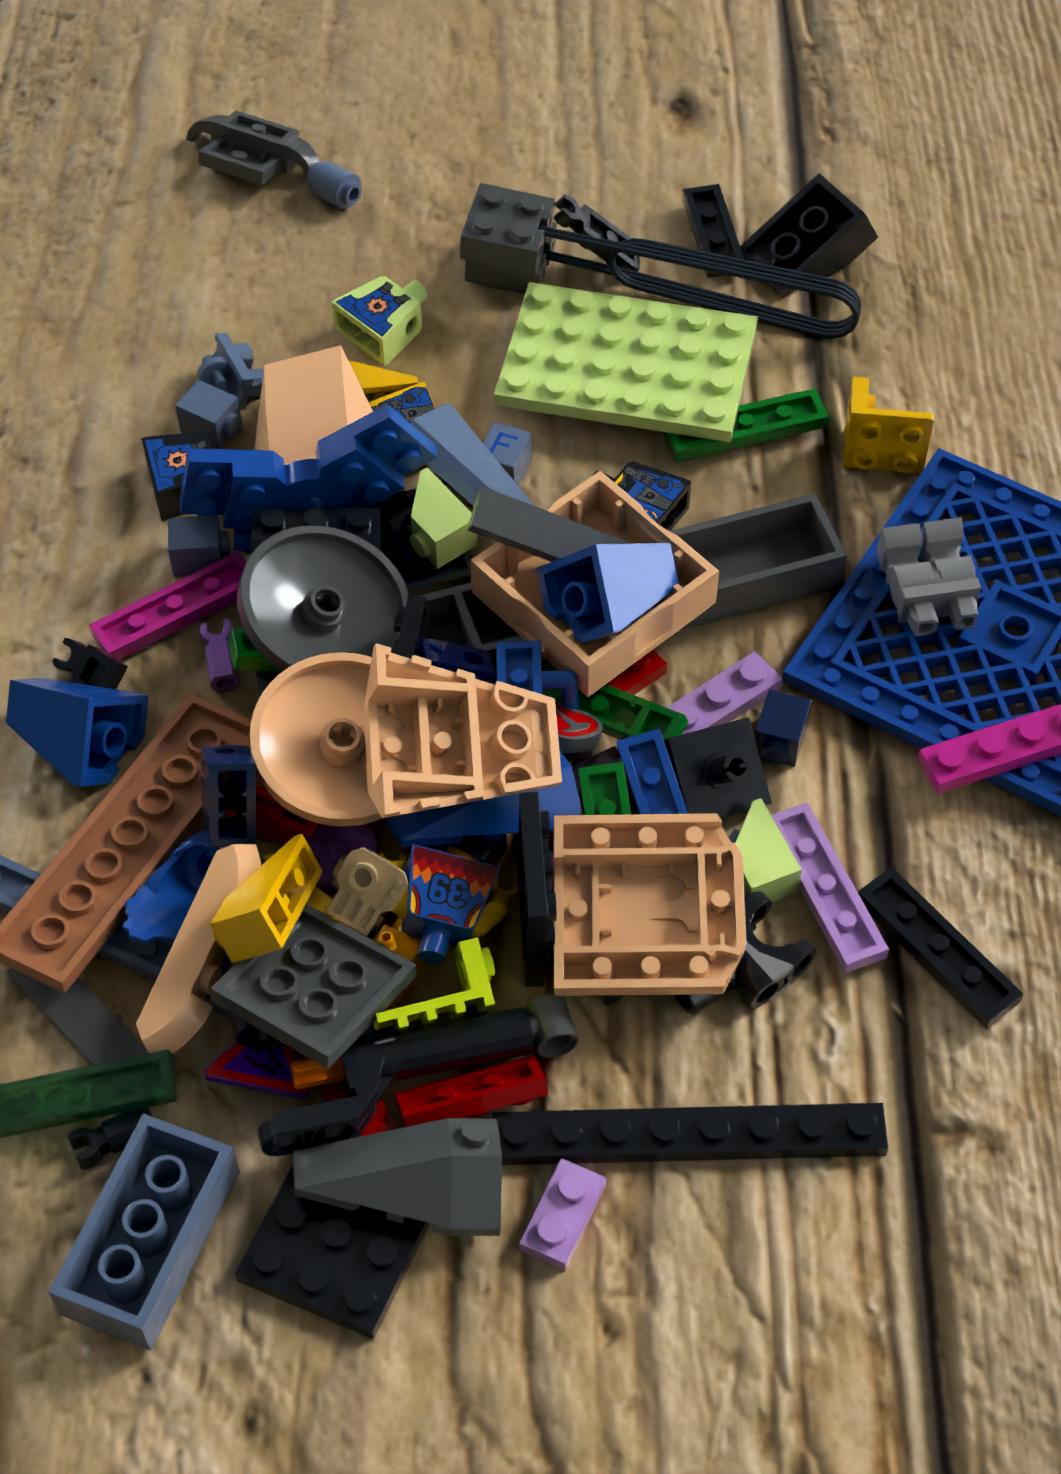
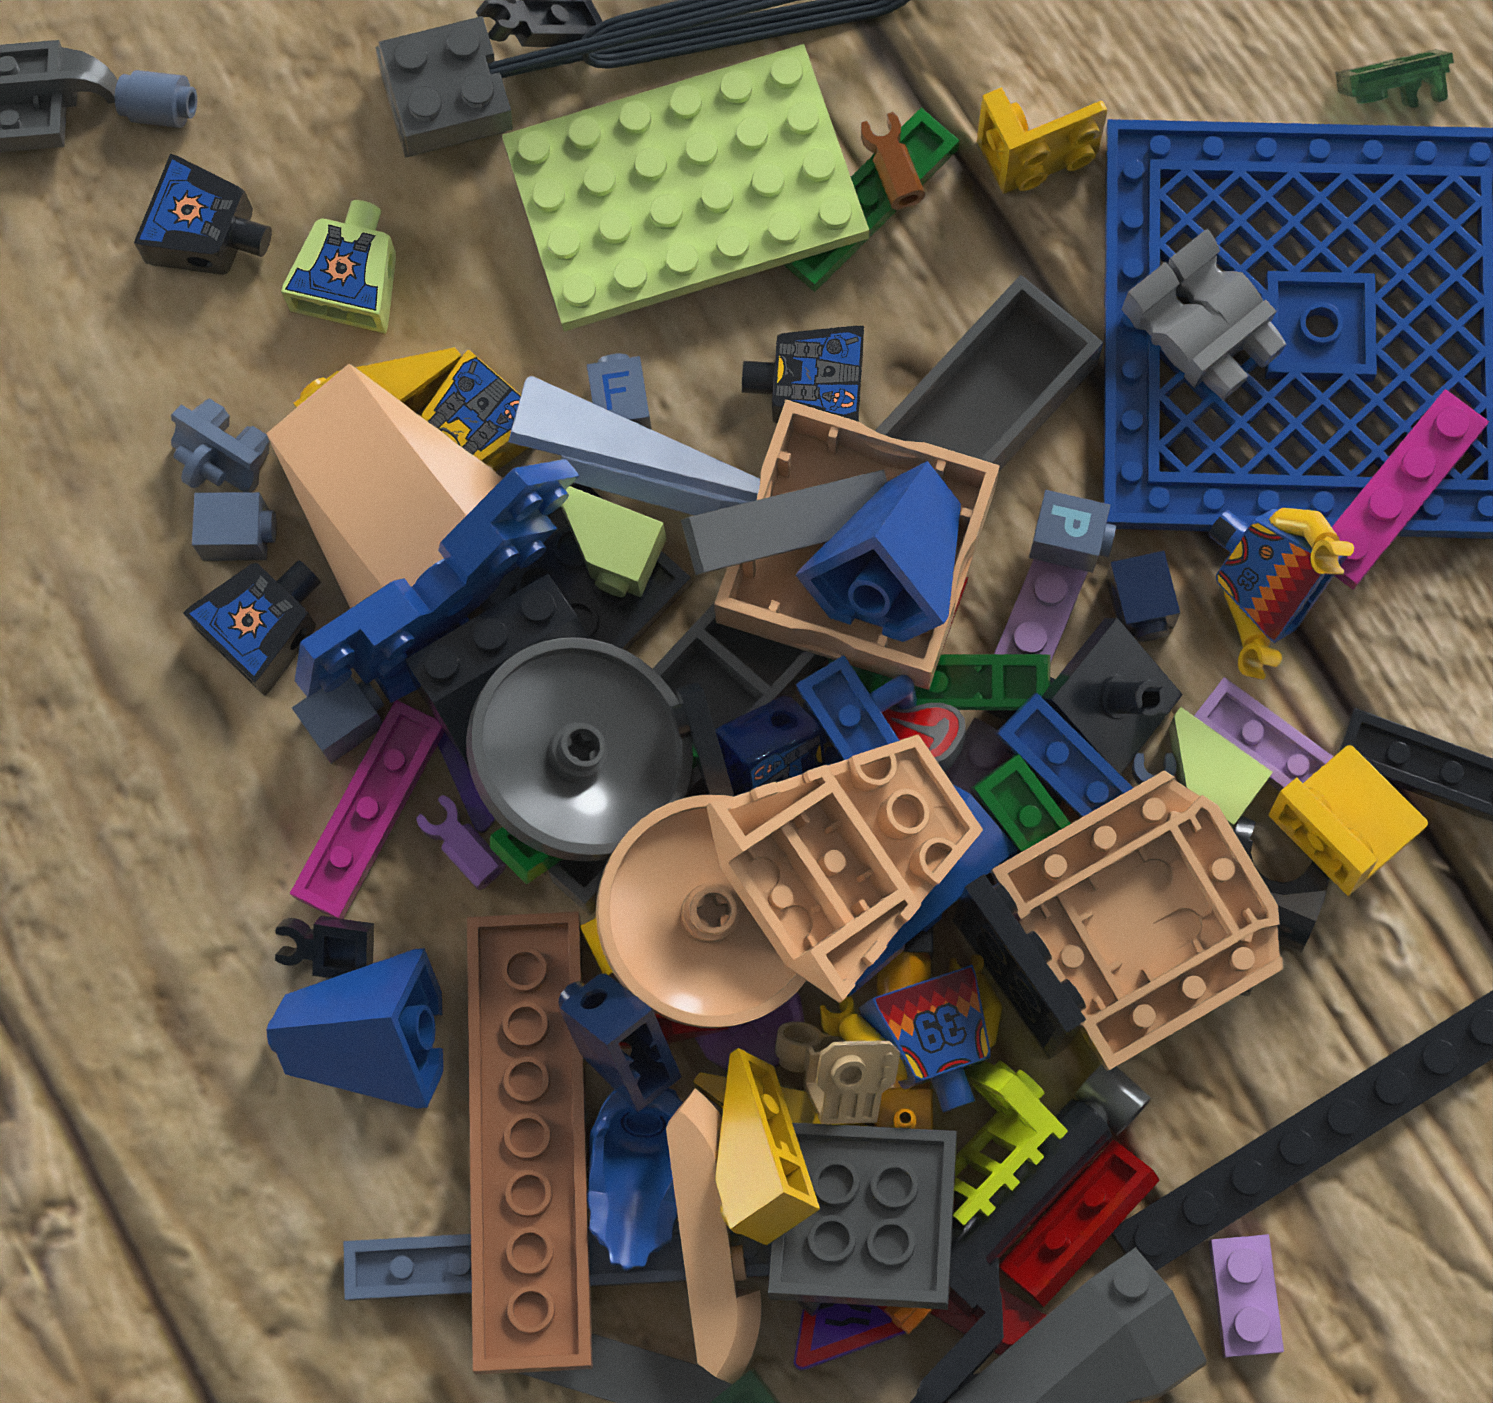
camera: 25 degrees left, 20 degrees up
none -> torso [134,154,272,275]
none -> dark orange bar [861,112,925,210]
none -> sand blue brick [1029,490,1116,573]
none -> torso [1208,508,1354,680]
none -> yellow bracket [1268,745,1428,896]

